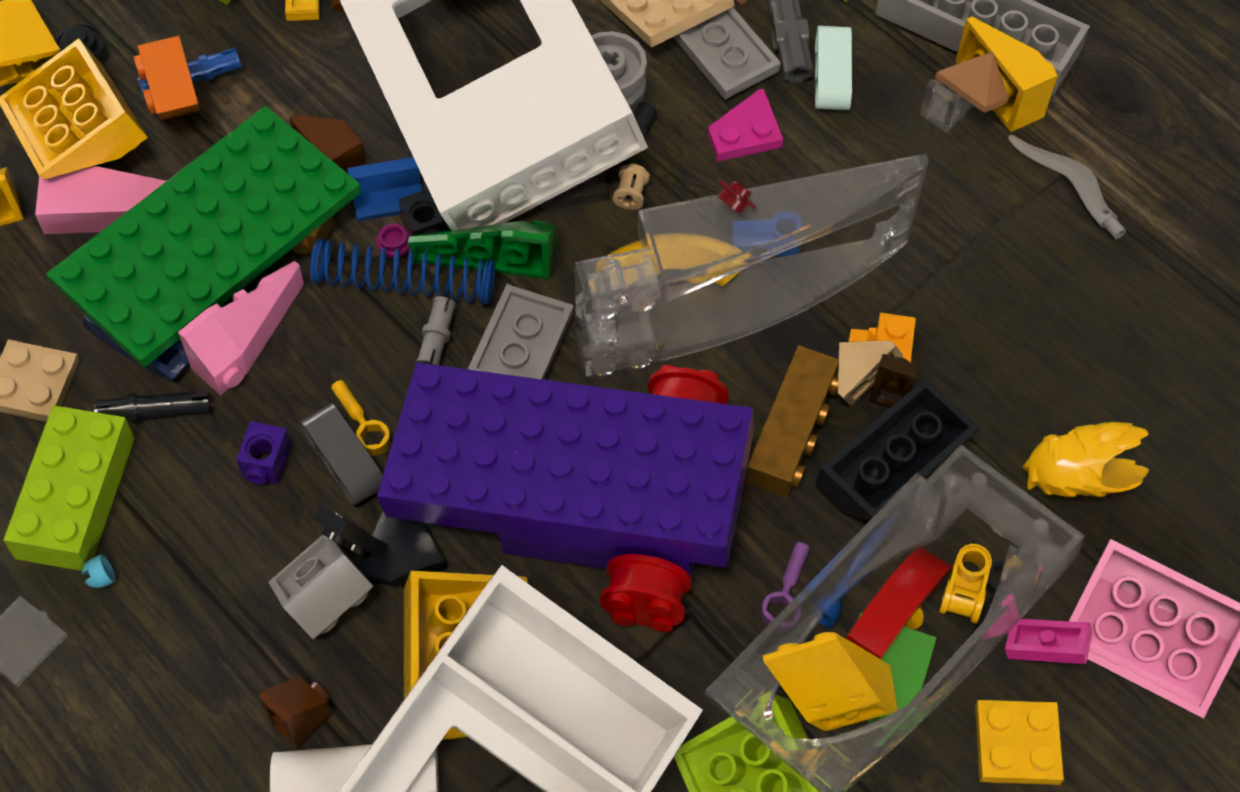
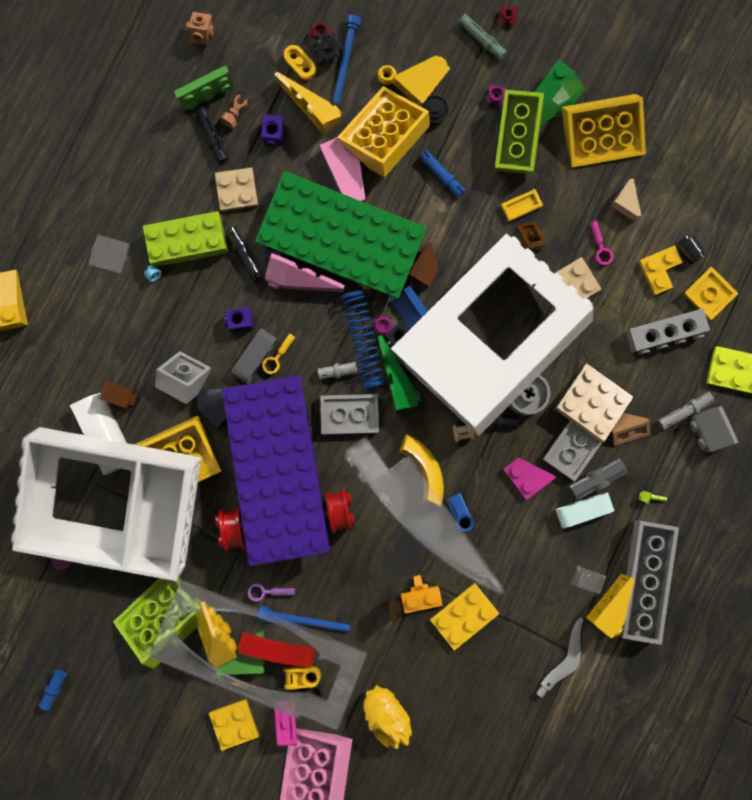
camera: 65 degrees right, 25 degrees up
orange brick [134,36,200,121] -> none
black wing [312,505,388,558] -> none
dark red plate [717,179,757,214] -> none
pearl gold brick [745,345,839,498] -> none
black slope [815,378,980,523] -> none
tan slope [838,340,903,407] -> none
medium nougat slope [935,52,1009,113] -> none
none -> yellow plate [430,583,499,651]

